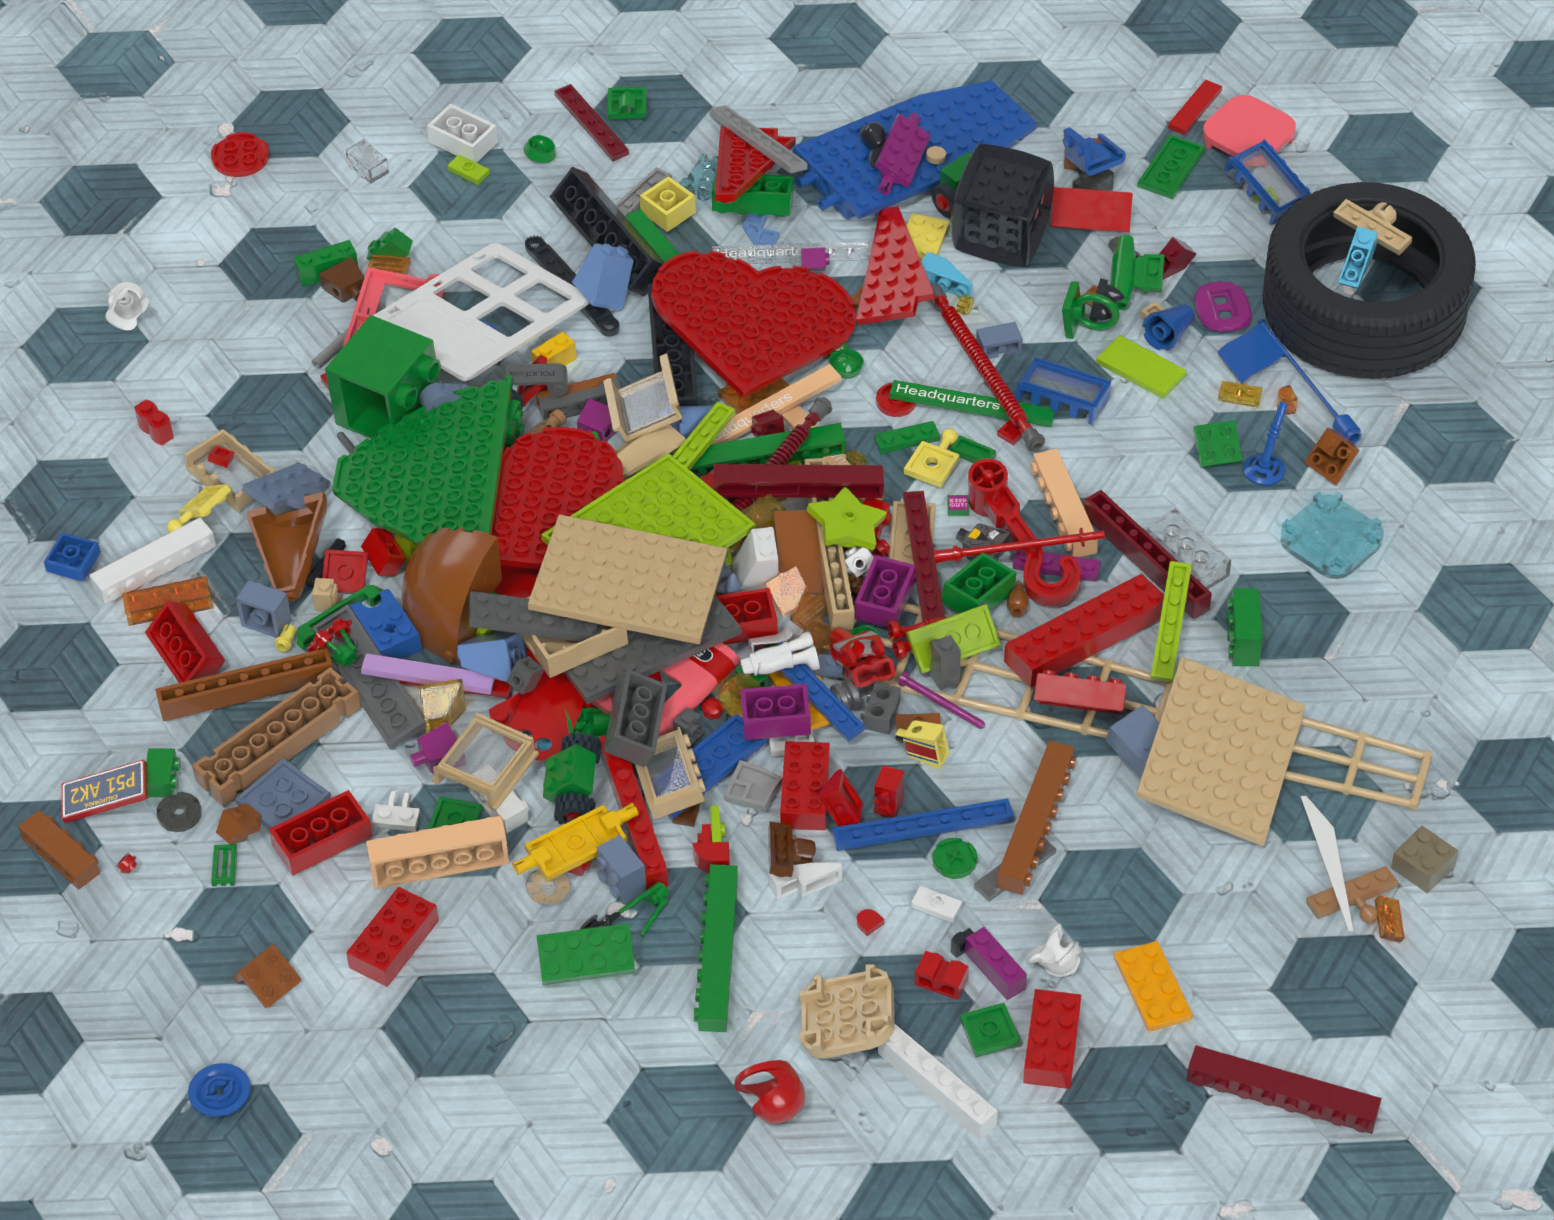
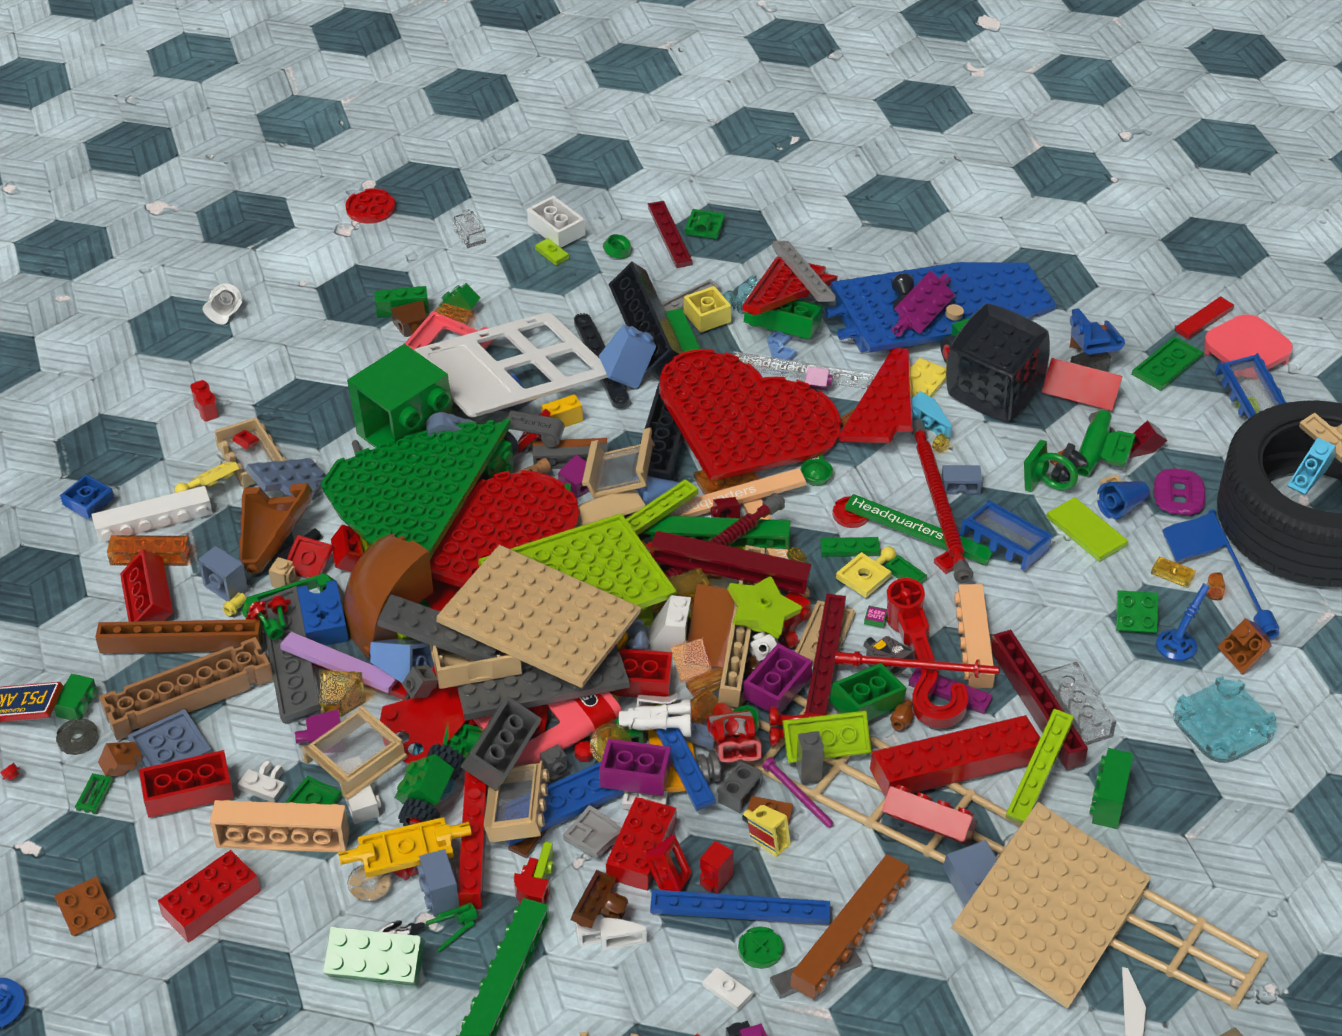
camera: 15 degrees right, 5 degrees down
red tile [857,909,885,936] -> none

